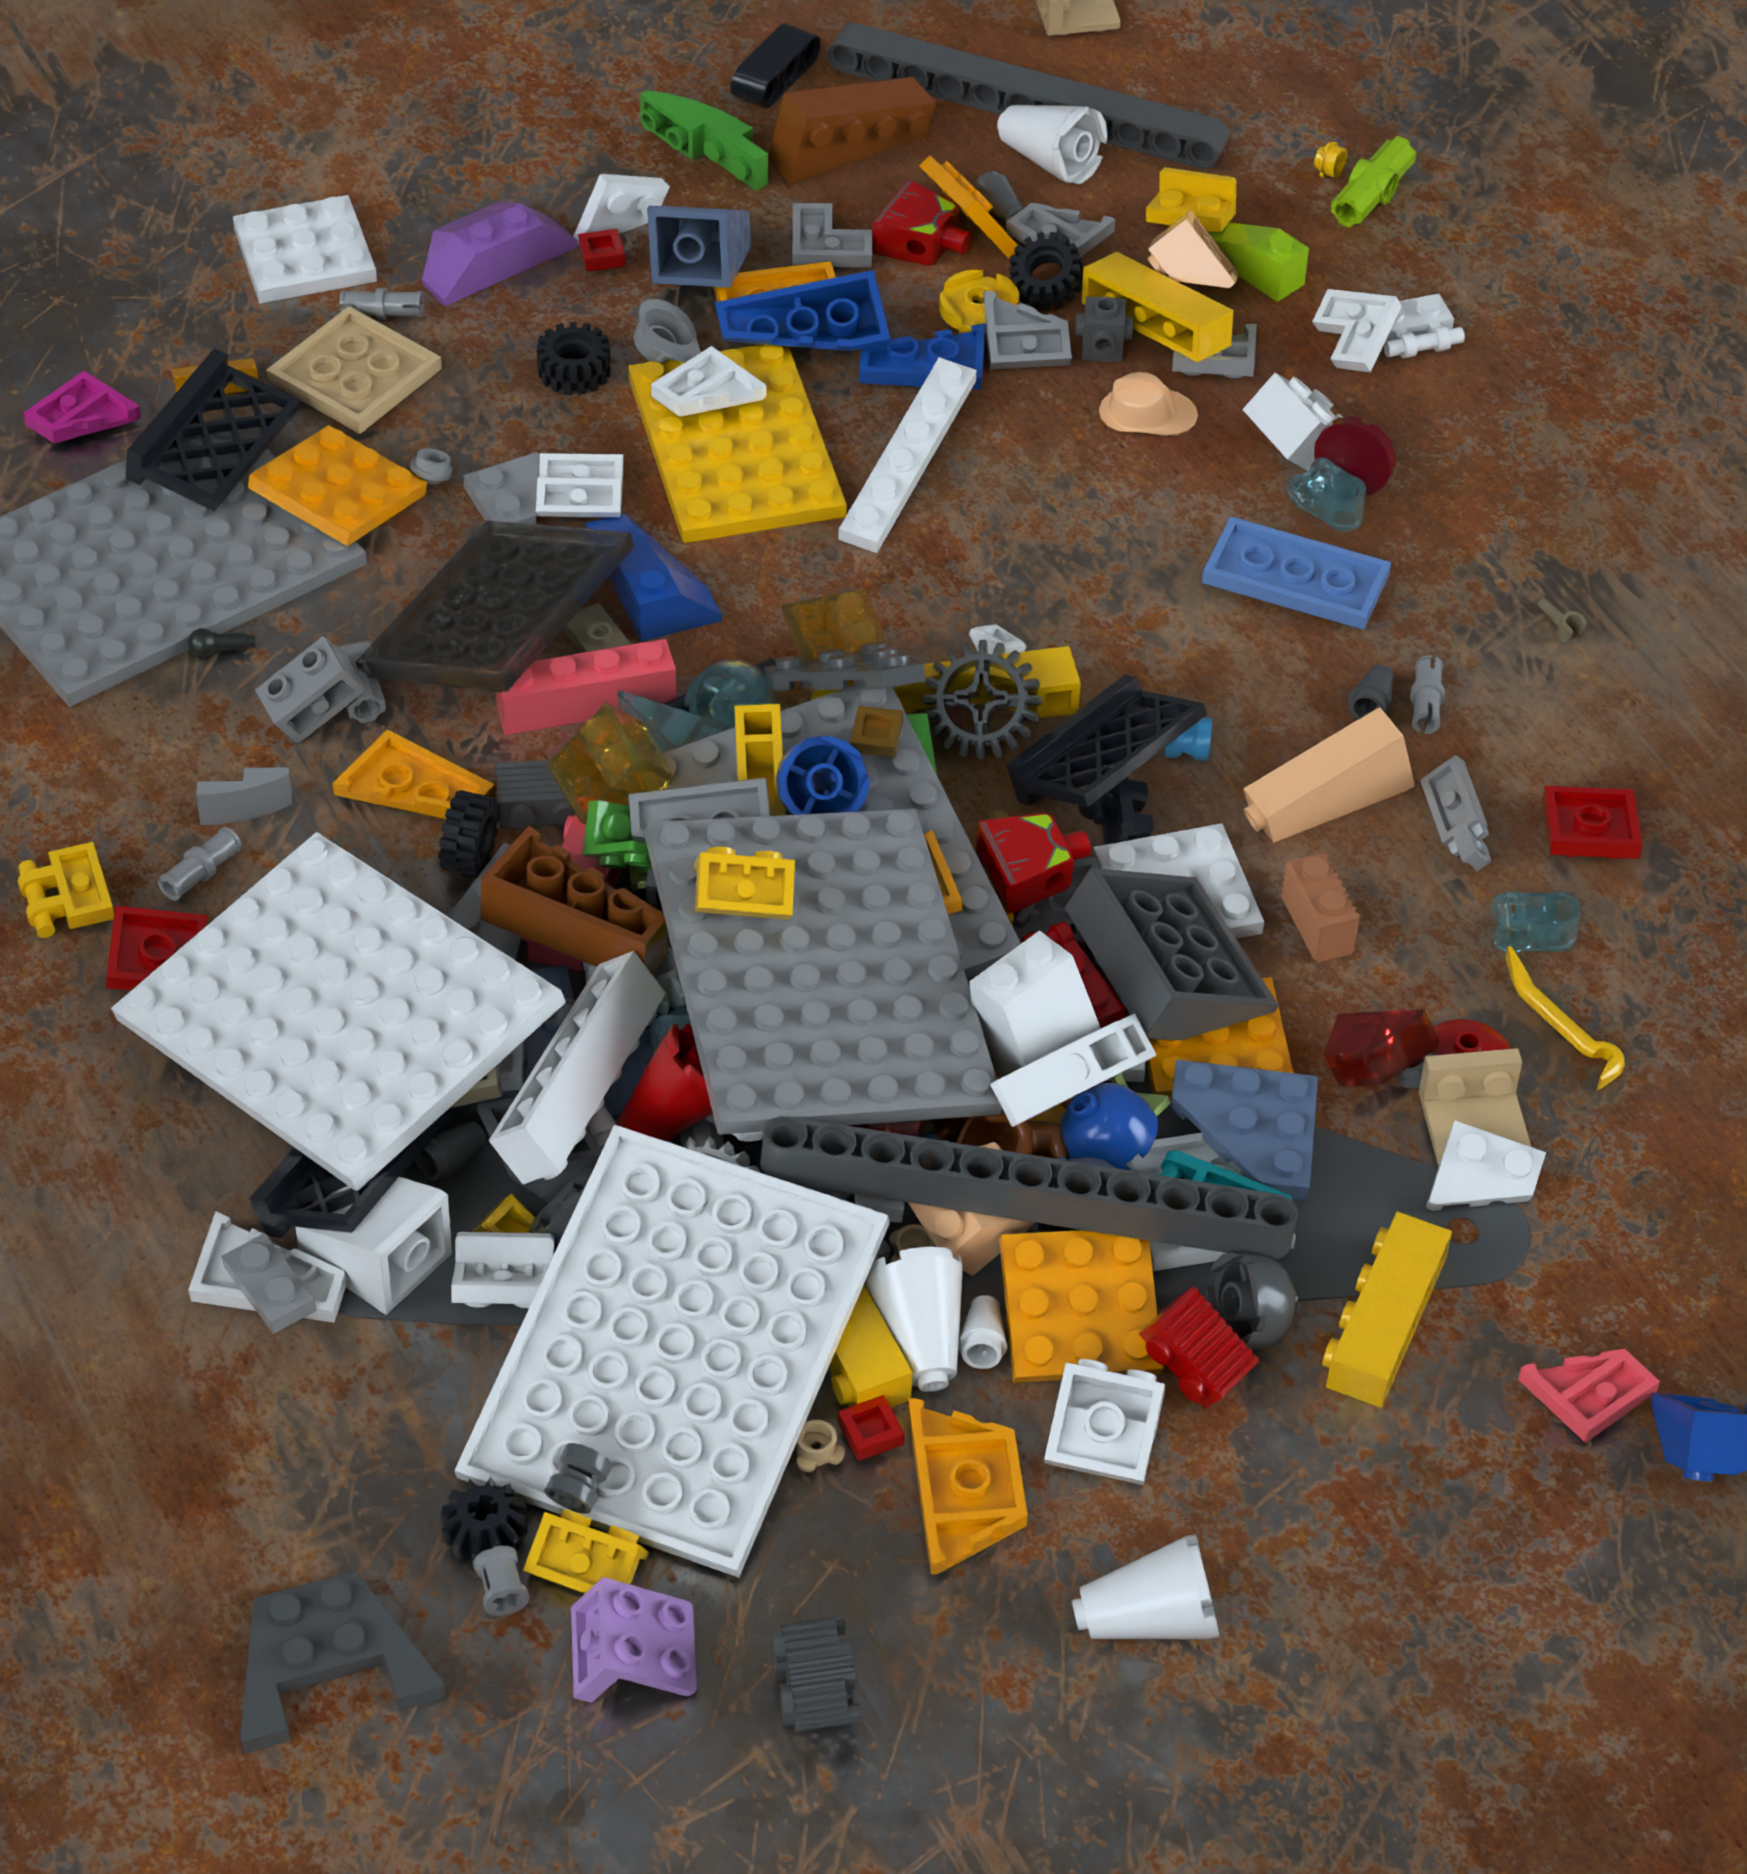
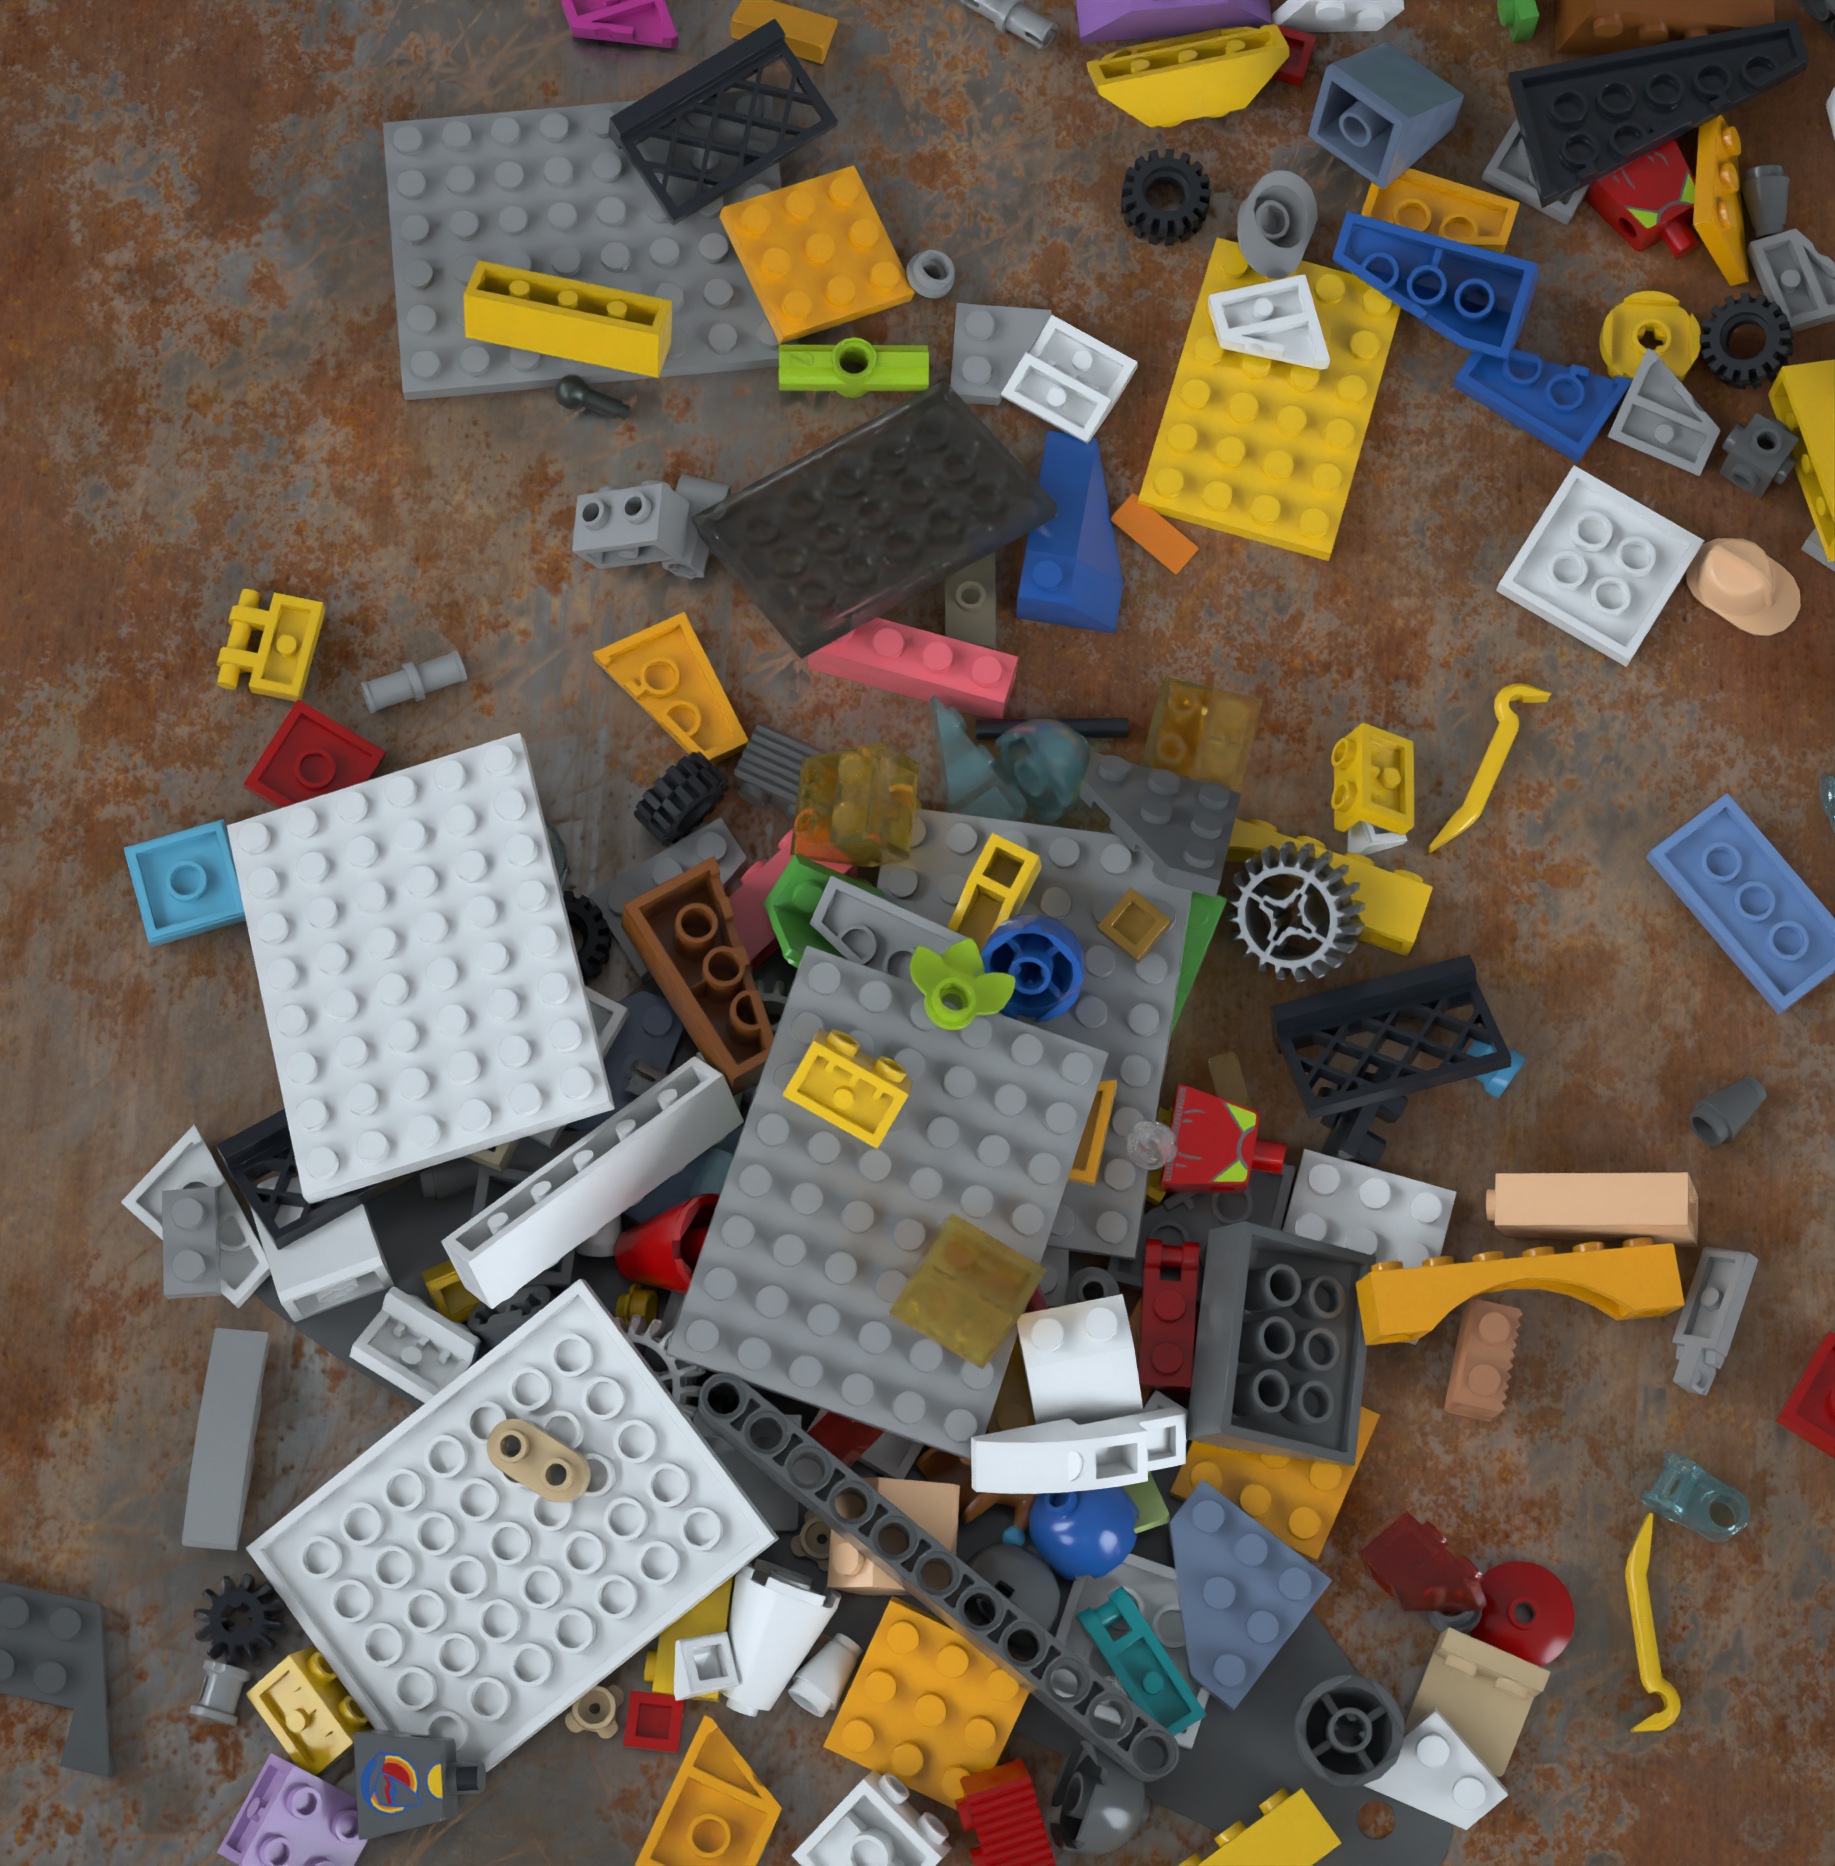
camera: 30 degrees right, 25 degrees up
light grey slope [196,767,293,825] -> none
tan plate [266,306,442,434] -> none
dark grey wheel [544,1443,612,1514] -> none
white plate [838,357,977,553] -> none
light grey pin [1410,655,1445,734] -> none
none -> medium azure plate [124,819,246,947]
none -> light grey slope [182,1328,270,1551]
none -> dark grey torso [354,1729,486,1840]
none -> yellow brick [464,260,672,378]
none -> tan plate [487,1419,591,1502]
none -> white slope [674,1632,739,1701]
none -> lime piece [779,337,929,398]
none -> clear yellow slope [888,1213,1047,1370]
none -> lime plate [909,938,1015,1030]
none -> yellow wedge [1087,24,1290,128]
none -> orange sticker [1110,493,1199,575]
none -> clear plate [1127,1119,1178,1170]
none -> dark grey cylinder [1294,1675,1405,1787]
none -> yellow bracket [1331,722,1414,836]
none -> light orange arch [1355,1237,1685,1346]
none -> yellow piece [1427,683,1551,853]
none -> white plate [1496,465,1704,667]
none -> black wing [1507,18,1809,208]

